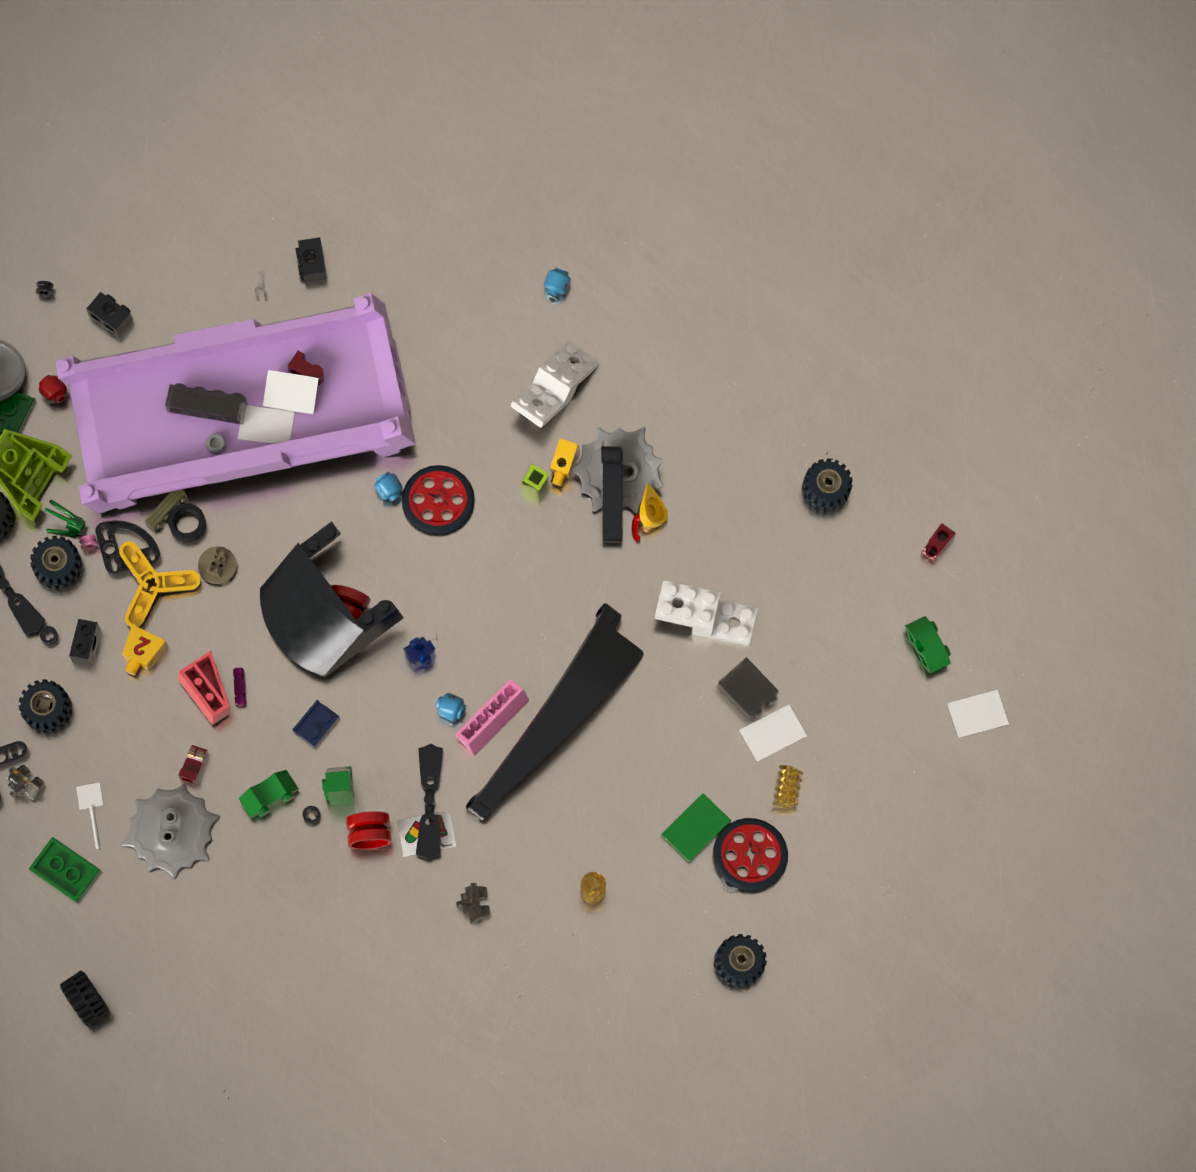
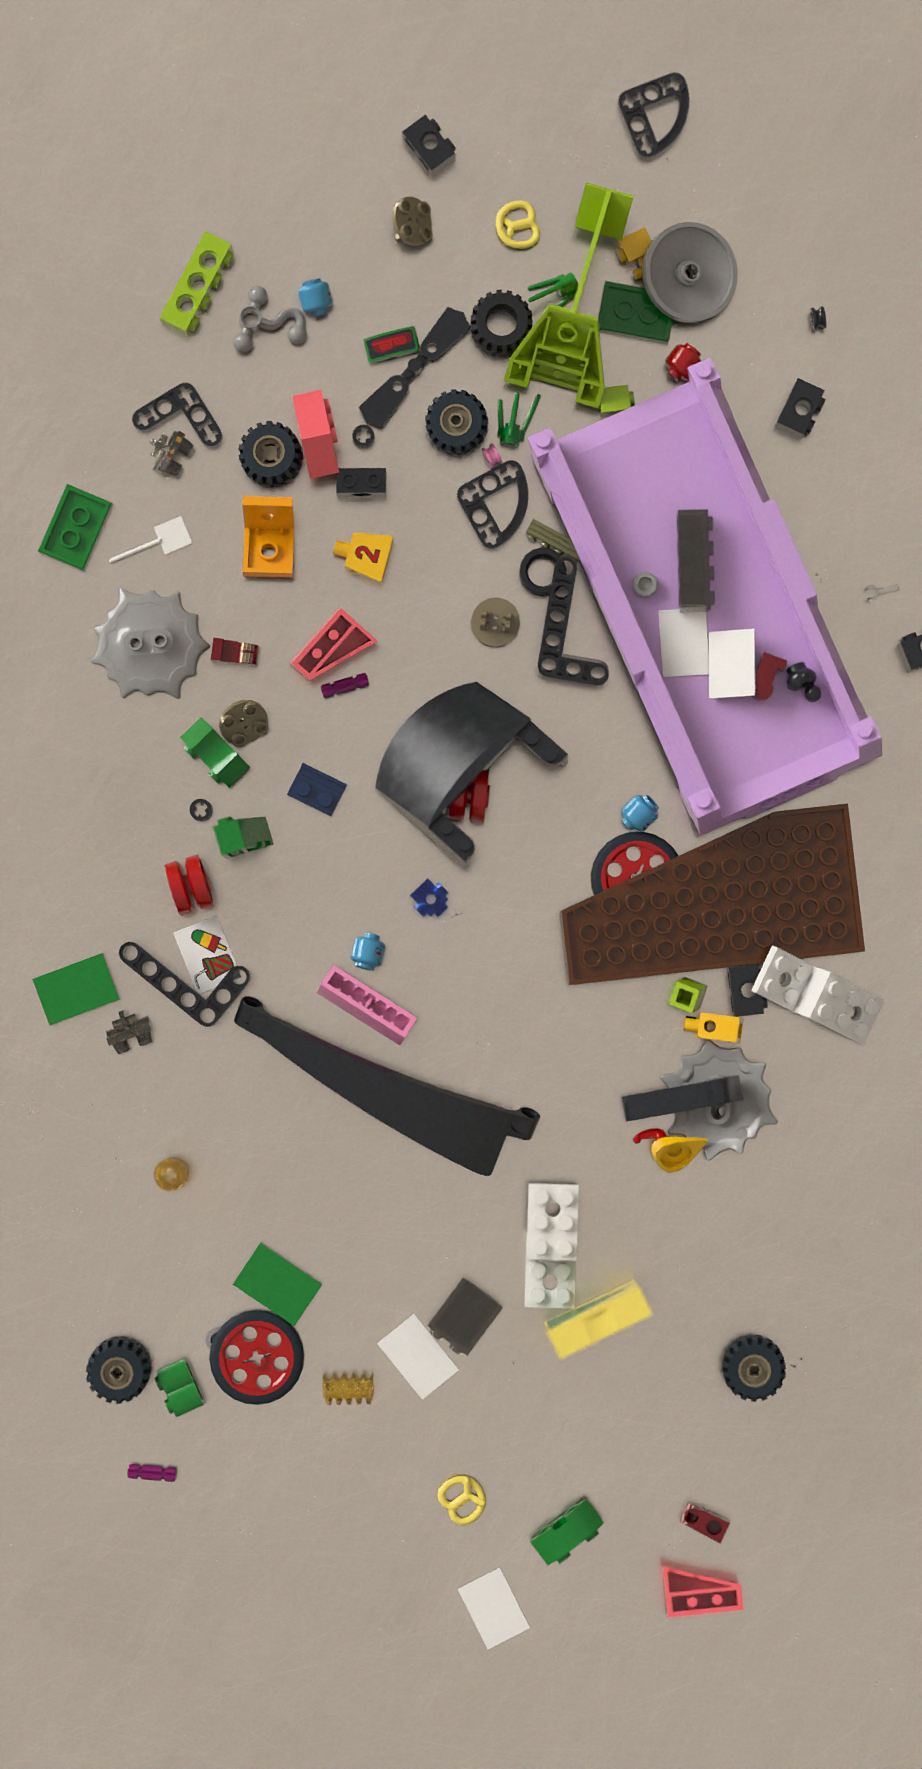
camera: 80 degrees right, 15 degrees up
yellow piece [119,541,201,628] -> none
black piece [416,743,443,860] -> none
none -> green tile [32,953,120,1026]
none -> black beam [119,942,251,1027]
none -> magenta axle [127,1464,177,1482]
none -> green brick [154,1358,205,1417]
none -> dark tan plate [219,700,268,747]
none -> light orange bracket [242,496,295,578]
none -> coral wedge [292,390,339,479]
none -> light yellow piece [437,1476,486,1526]
none -> black beam [538,554,609,685]
none -> light yellow tile [544,1279,653,1359]
none -> reddish brown wing [561,803,865,985]
none -> lime brick [599,385,635,417]
none -> coral wedge [662,1566,744,1618]
none -> black brick [727,964,768,1017]
none -> black animal [786,662,822,702]

